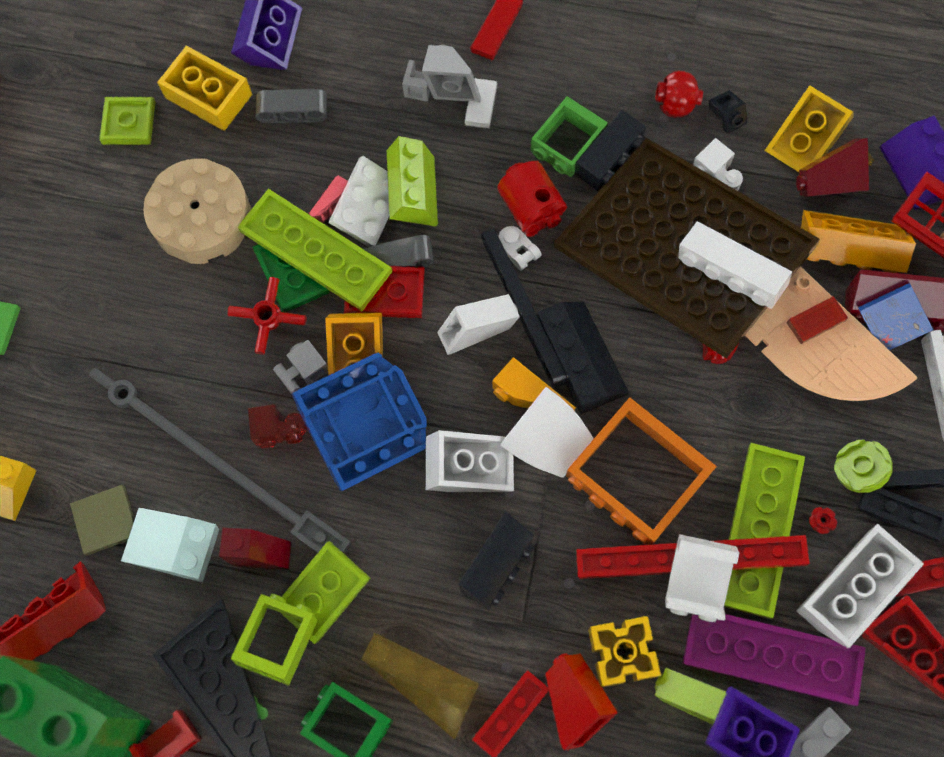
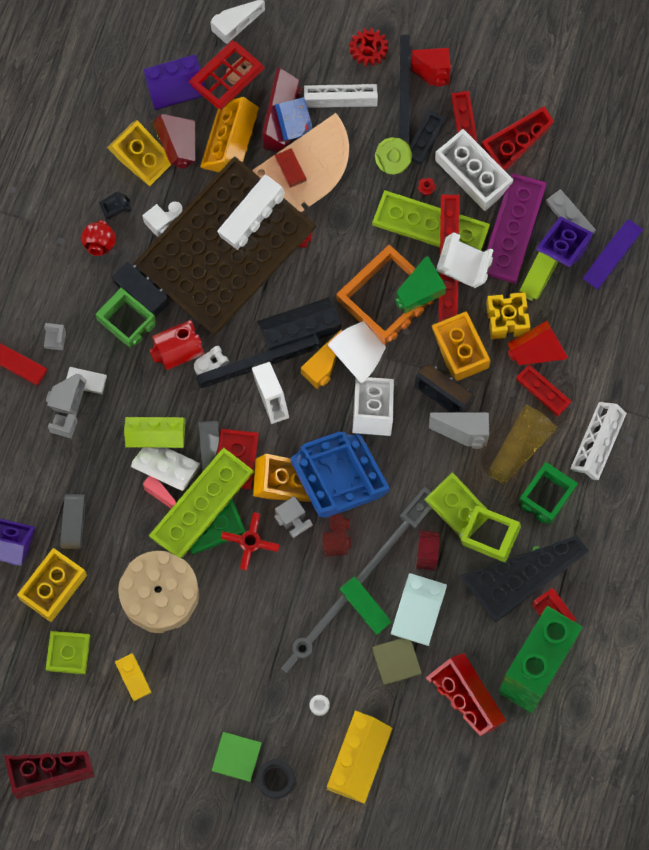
camera: 90 degrees left, 0 degrees up
none -> light grey panel [44,323,66,350]
none -> yellow slope [115,653,152,701]
none -> white tile [310,695,330,716]
none -> green tile [339,576,392,635]
none -> green slope [395,256,446,314]
none -> light grey slope [429,413,489,449]
none -> light orange slope [432,311,490,381]

